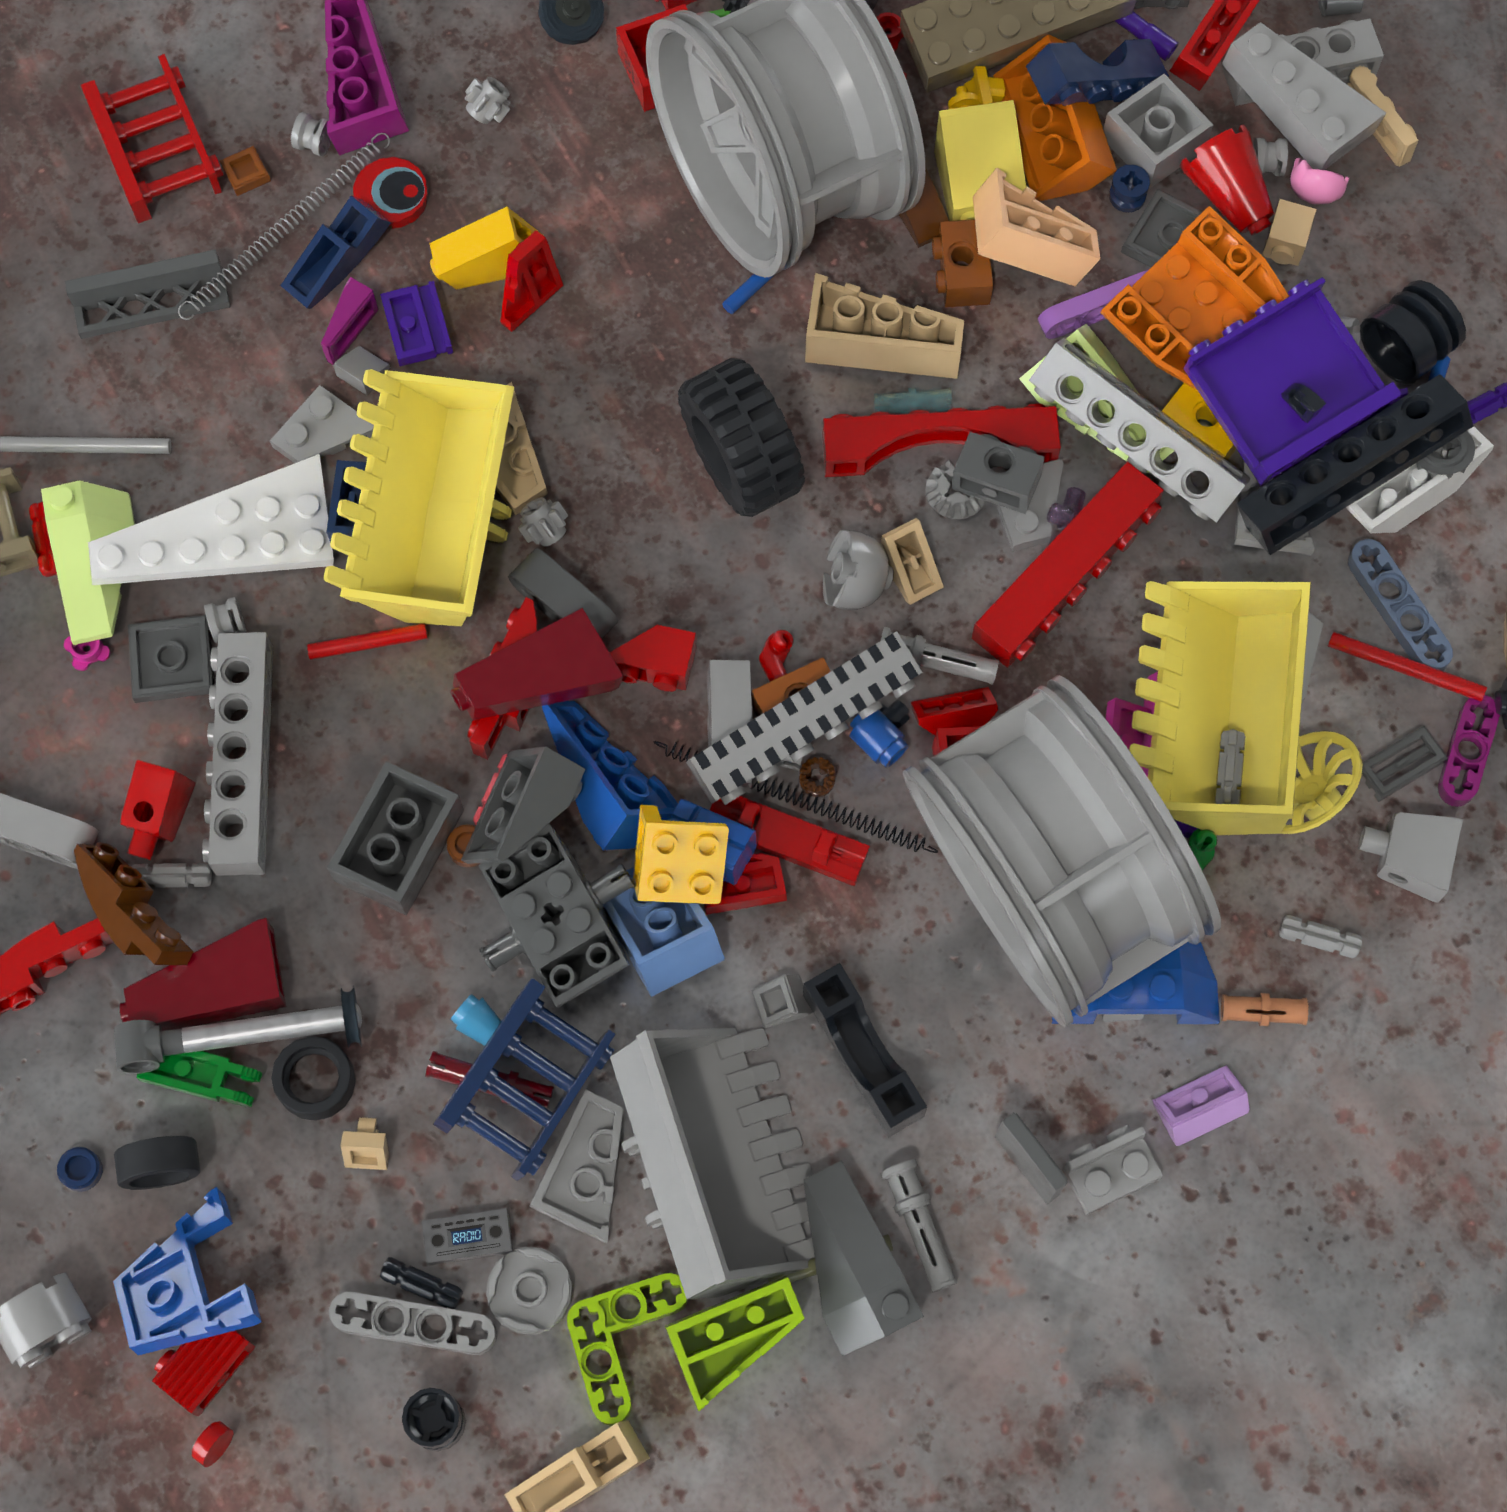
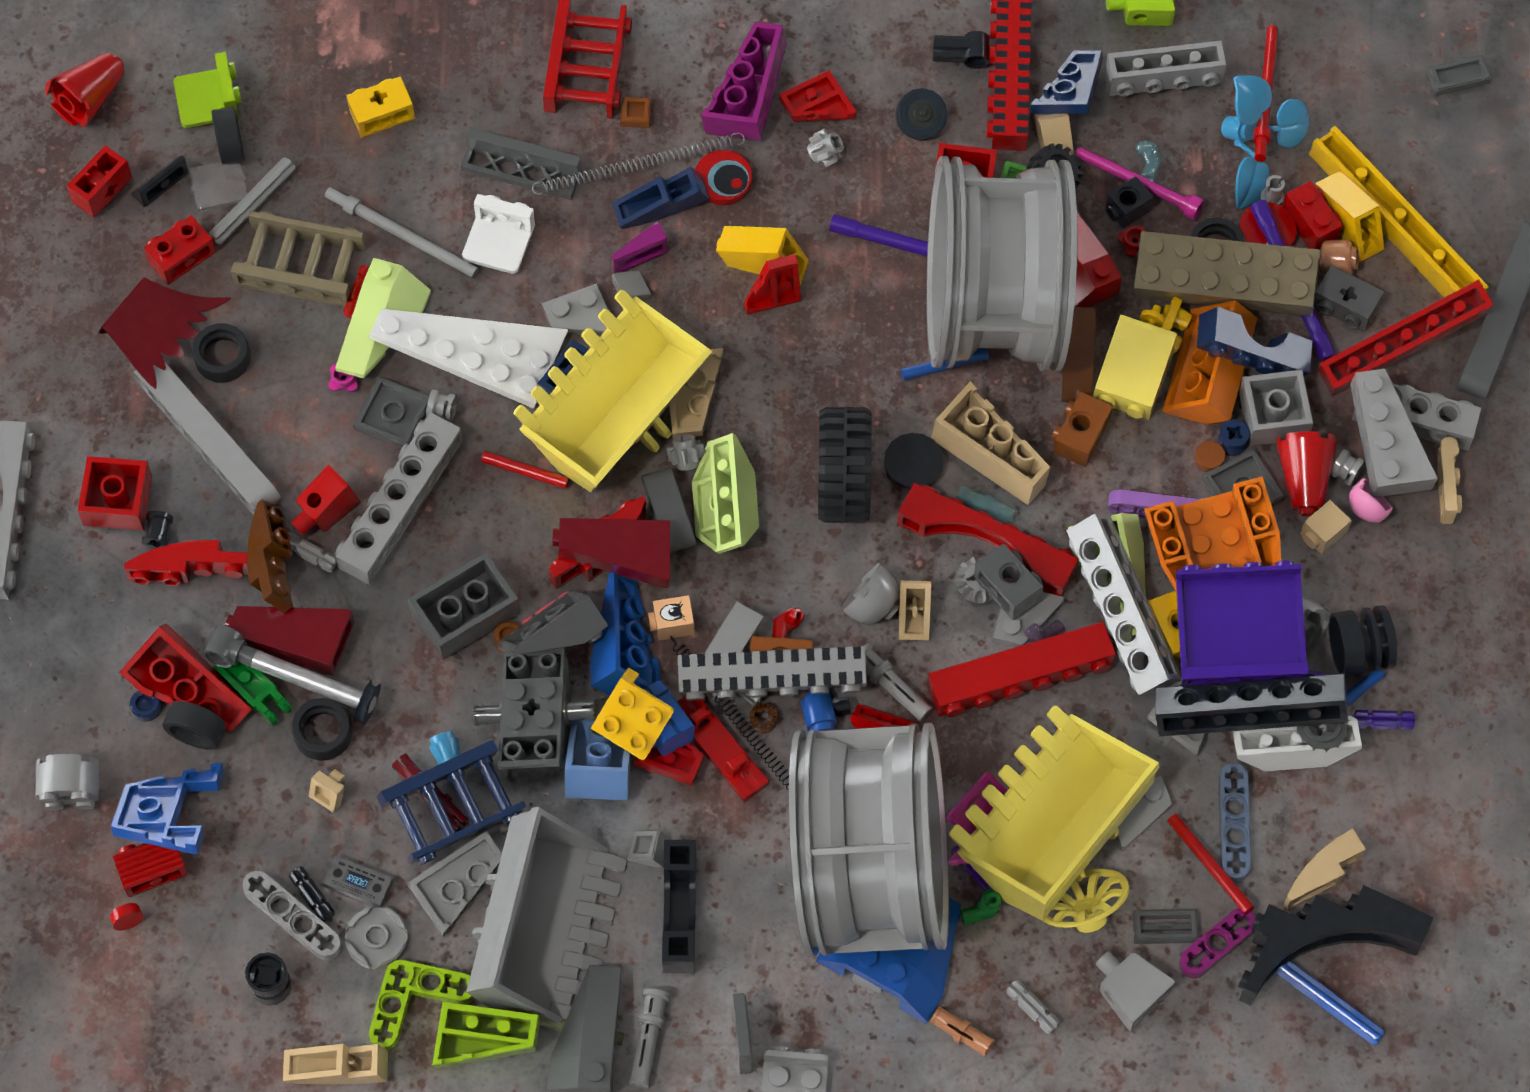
camera: 30 degrees right, 5 degrees down
light grey wheel [291,112,331,157] -> none
dark purple plate [380,281,453,367] -> none
red slope [609,625,697,692] -> none
light nougat wedge [973,168,1100,286] -> none
lavender slope [1152,1065,1250,1146] -> none
light grey axle [1215,729,1246,804] -> none
black tile [1281,383,1326,423] -> none
none -> red wedge [118,623,253,732]
none -> white bracket [462,194,535,274]
none -> light nougat brick [648,595,695,641]
none -> yellowish green wedge [692,433,759,554]
none -> red wing [779,70,857,122]
none -> dark purple piece [829,214,928,257]
none -> black tile [884,433,944,491]
none -> dark orange tile [1194,441,1225,472]

